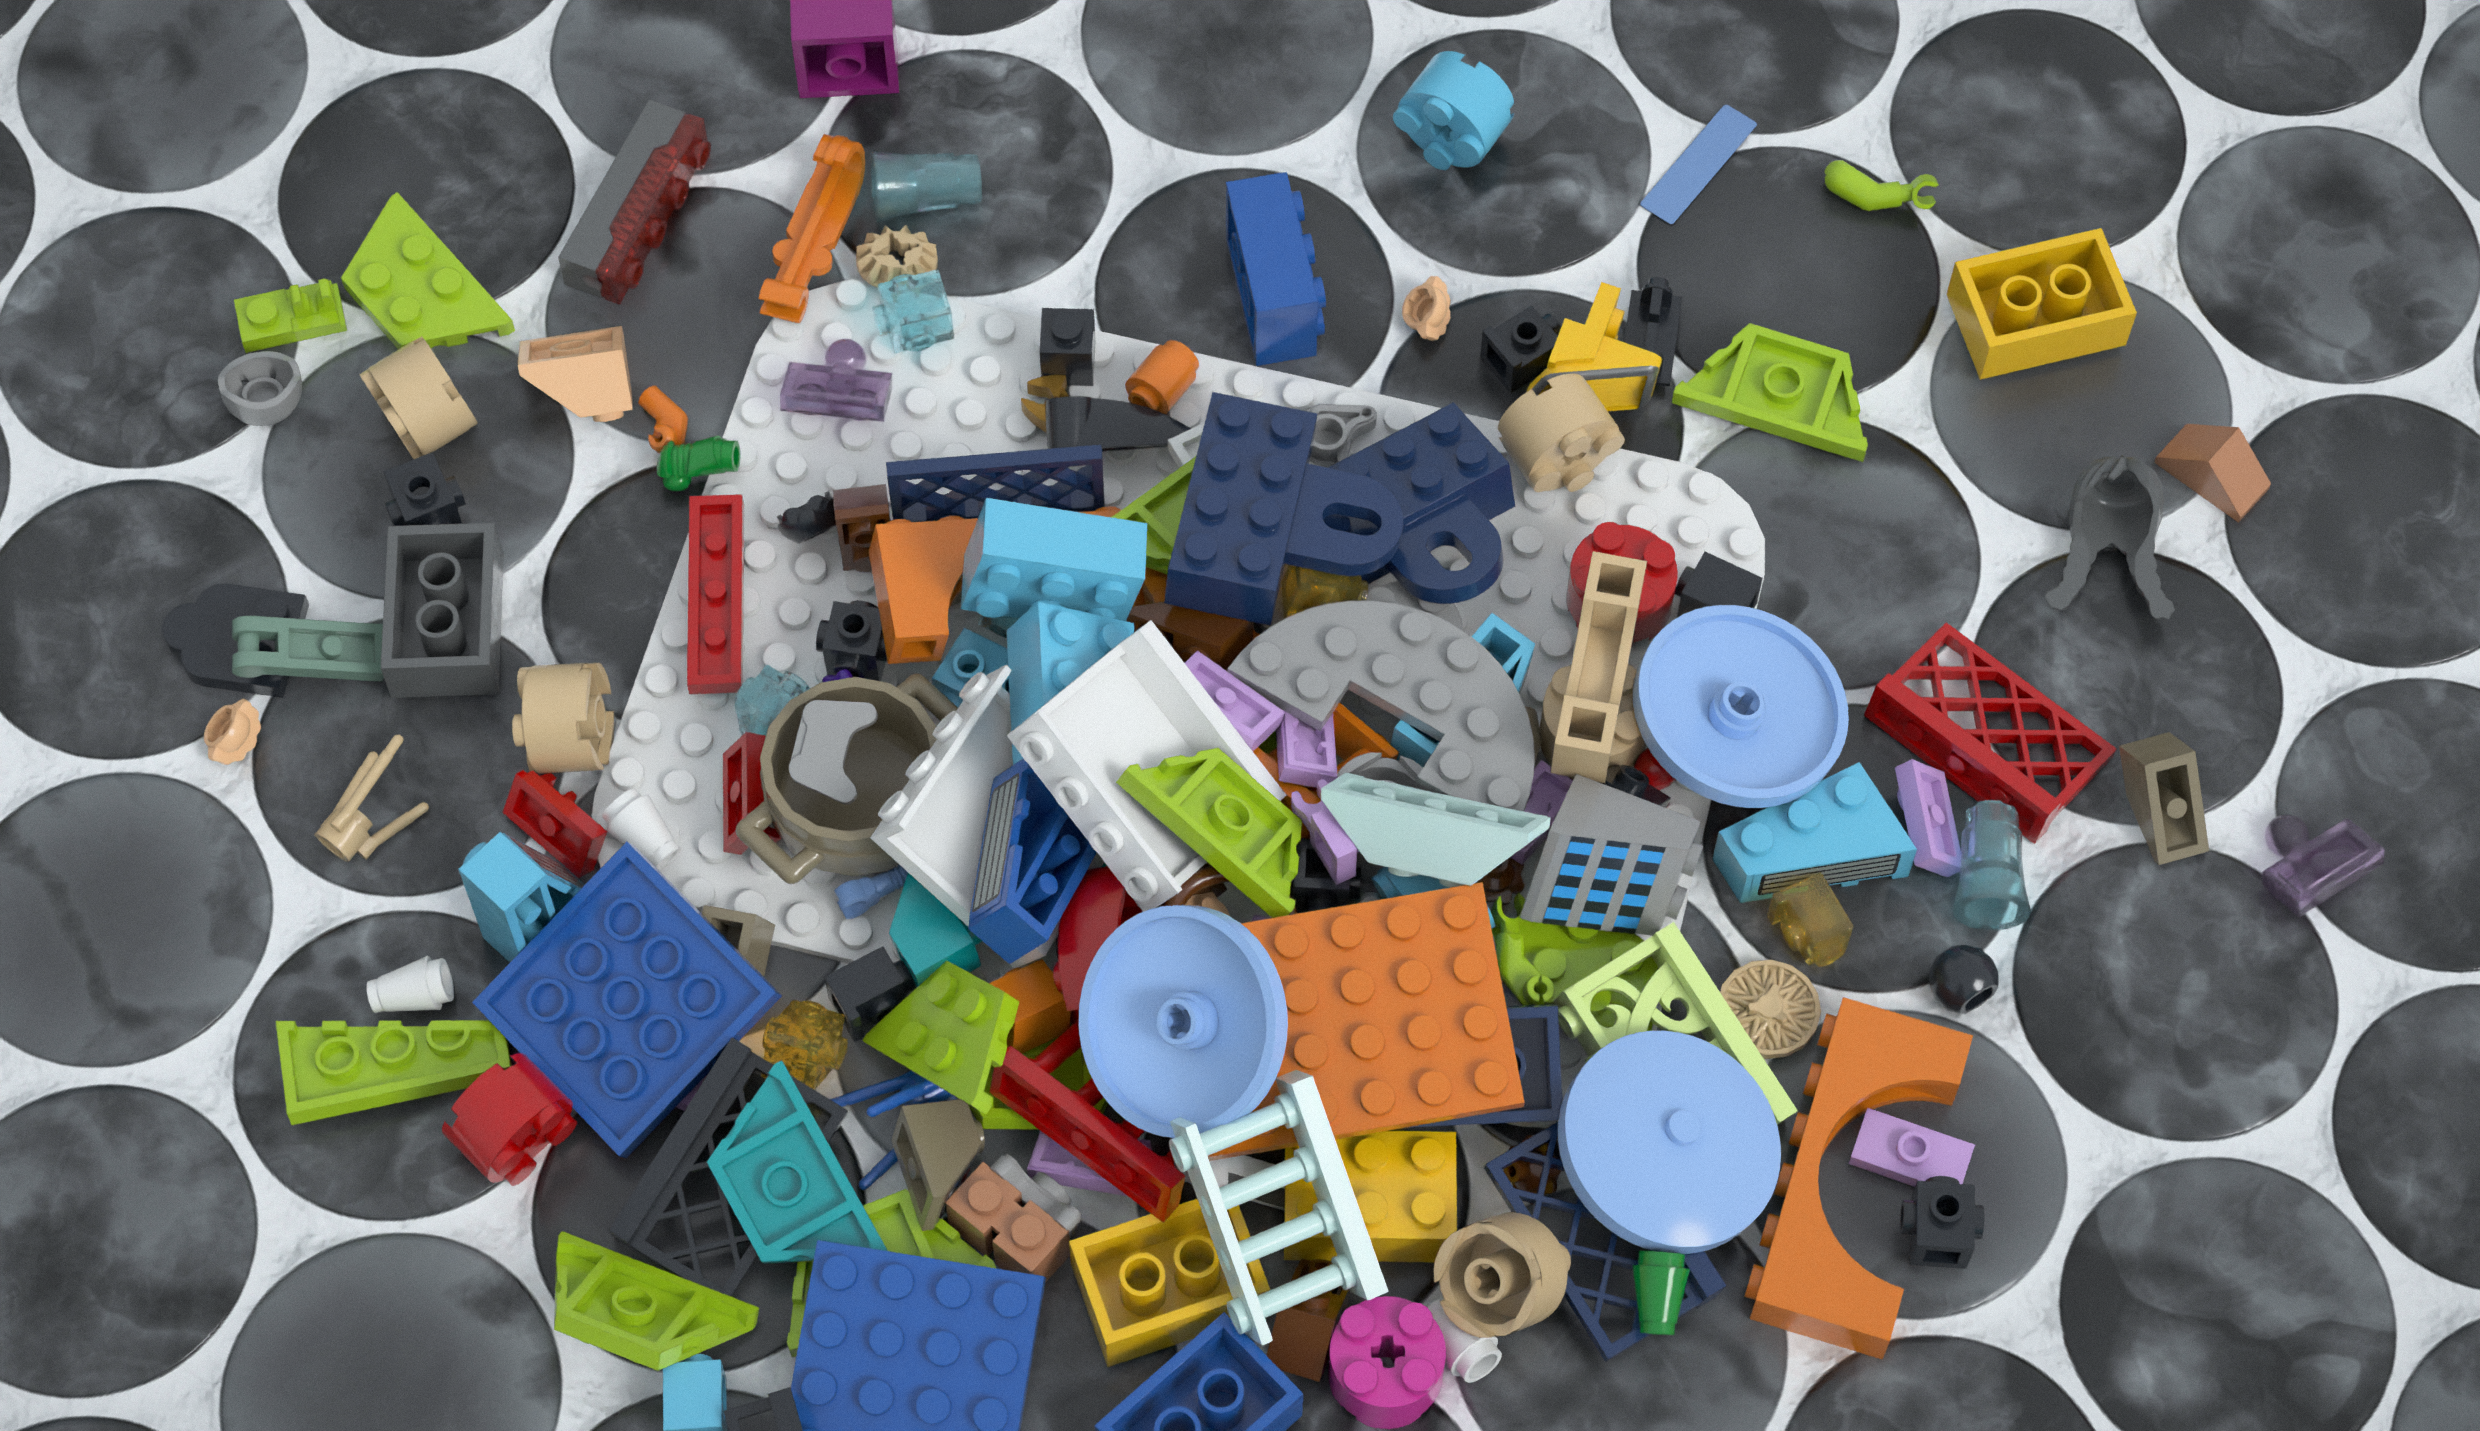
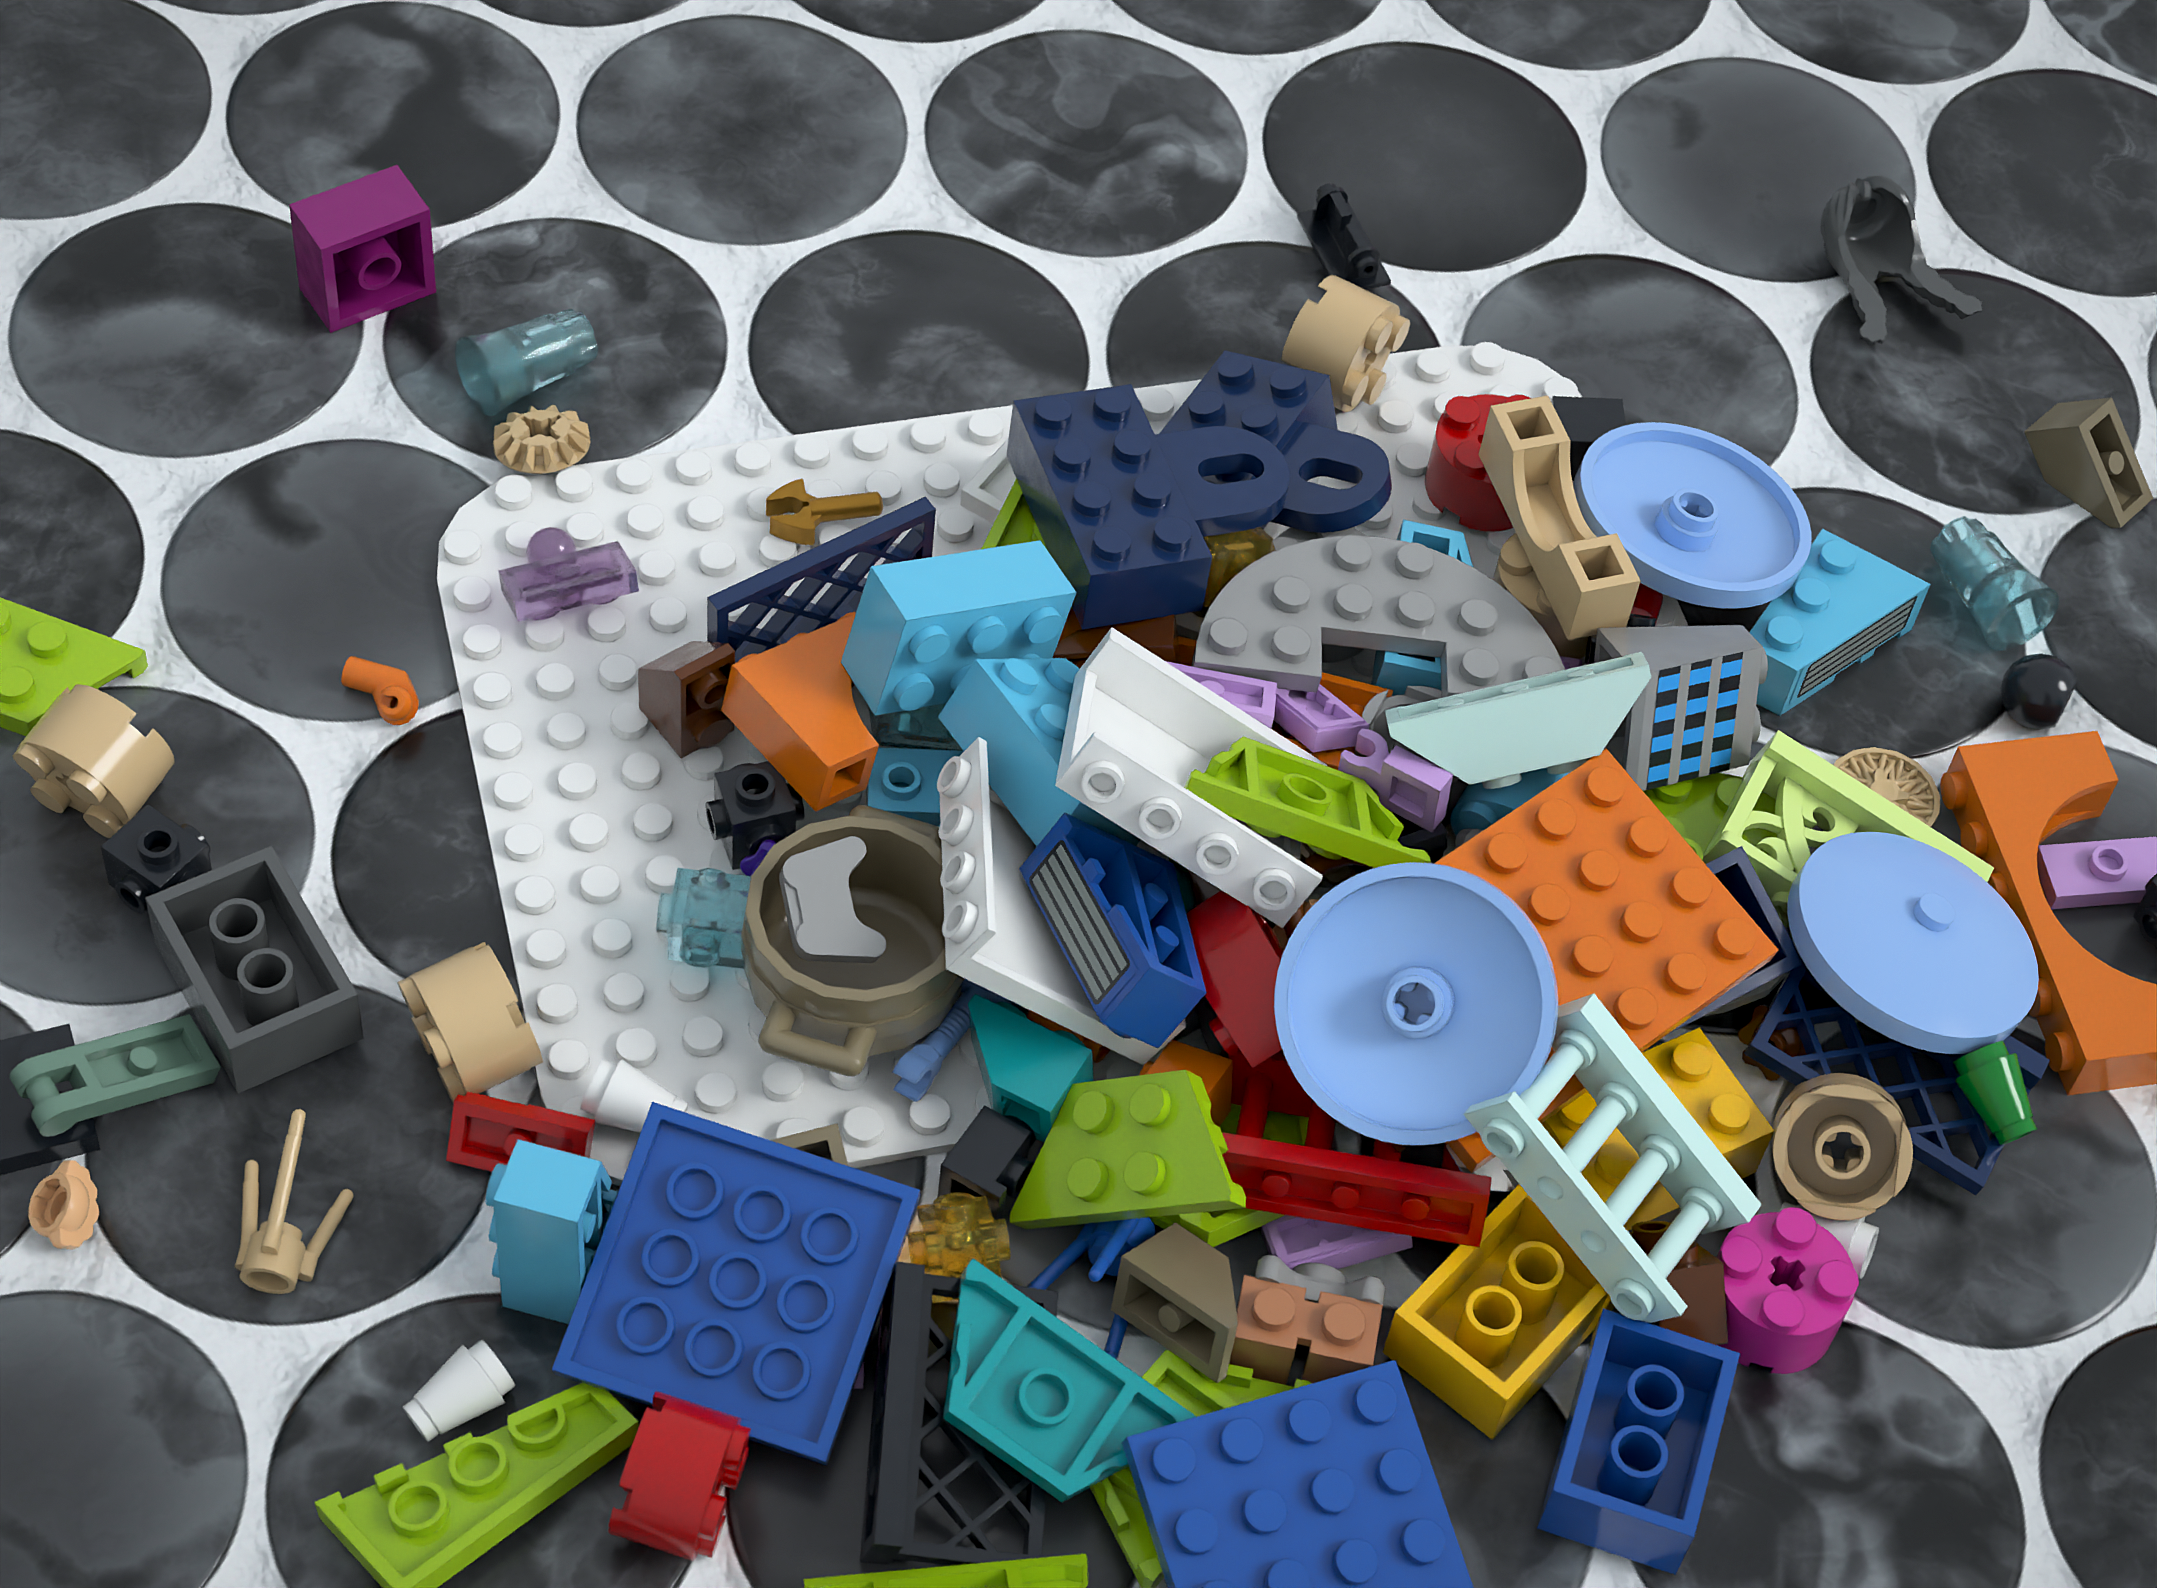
camera: 35 degrees left, 10 degrees down
light nougat slope [518,326,633,422] -> none
piece [558,99,711,305] -> none
green arm [657,435,741,491] -> none
red plate [687,494,744,694] -> none
red plate [723,732,781,855] -> none
orange piece [759,134,865,323] -> none
black plate [777,491,836,544] -> none
clear light blue brick [872,269,954,354] -> none
black brick [1039,308,1096,386] -> none
black piece [1044,396,1191,452] -> none
orange brick [1125,340,1199,415] -> none
blue brick [1226,172,1326,366] -> none
medium azure brick [1393,51,1514,170] -> none
light nougat piece [1402,276,1451,341] -> none
black brick [1480,306,1561,394] -> none
yellow piece [1526,282,1662,411] -> none
medium blue sticker [1640,105,1757,224] -> none
lime wing [1672,323,1868,462] -> none
clear yellow brick [1767,872,1853,967] -> none
lime arm [1824,160,1939,211] -> none
red fence [1864,622,2117,844] -> none
lavender plate [1895,759,1964,877] -> none
yellow brick [1946,228,2137,380] -> none
nougat slope [2154,424,2271,523] -> none

